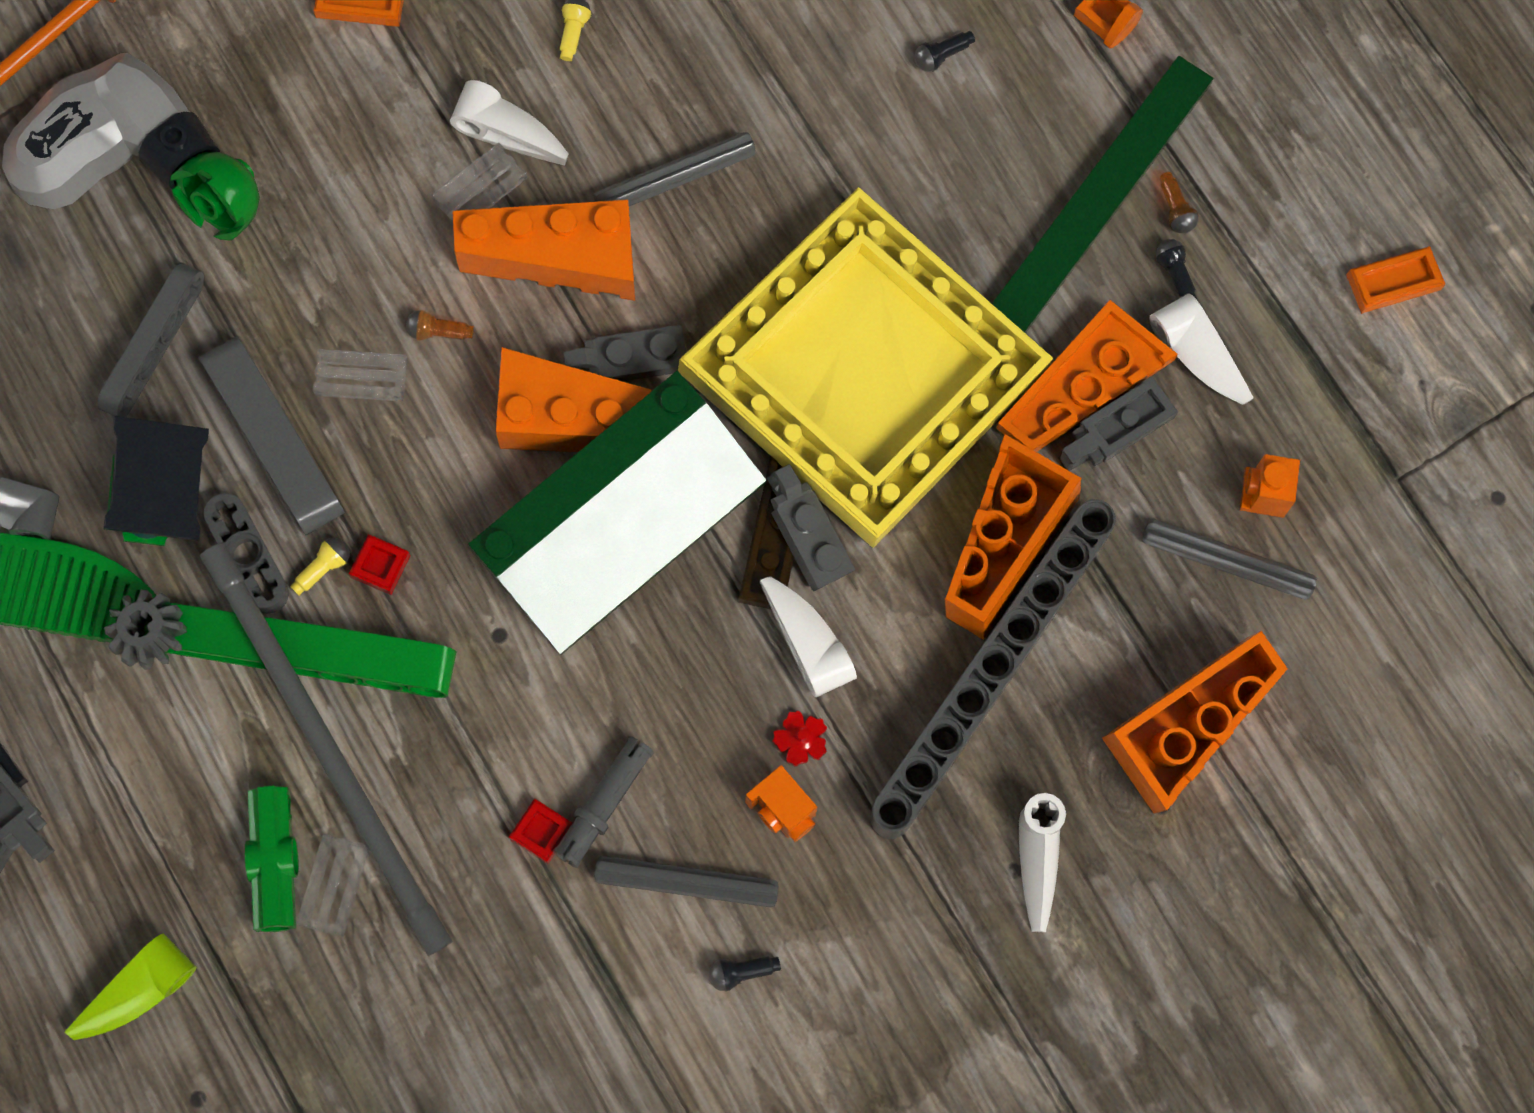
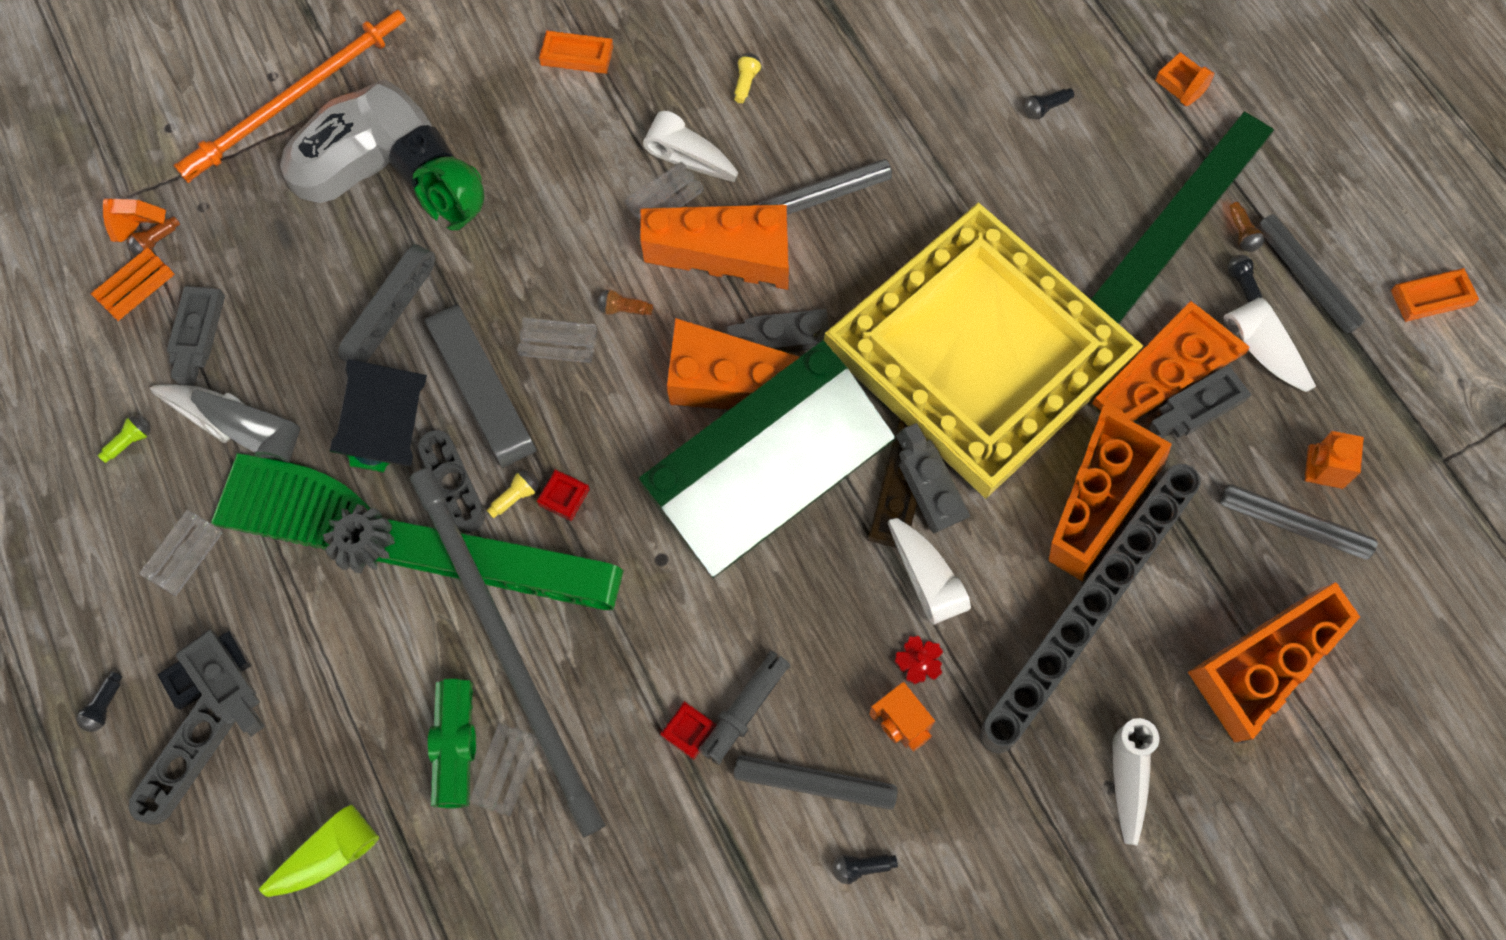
camera: 10 degrees right, 5 degrees down
none -> dark grey axle [1257,214,1365,334]

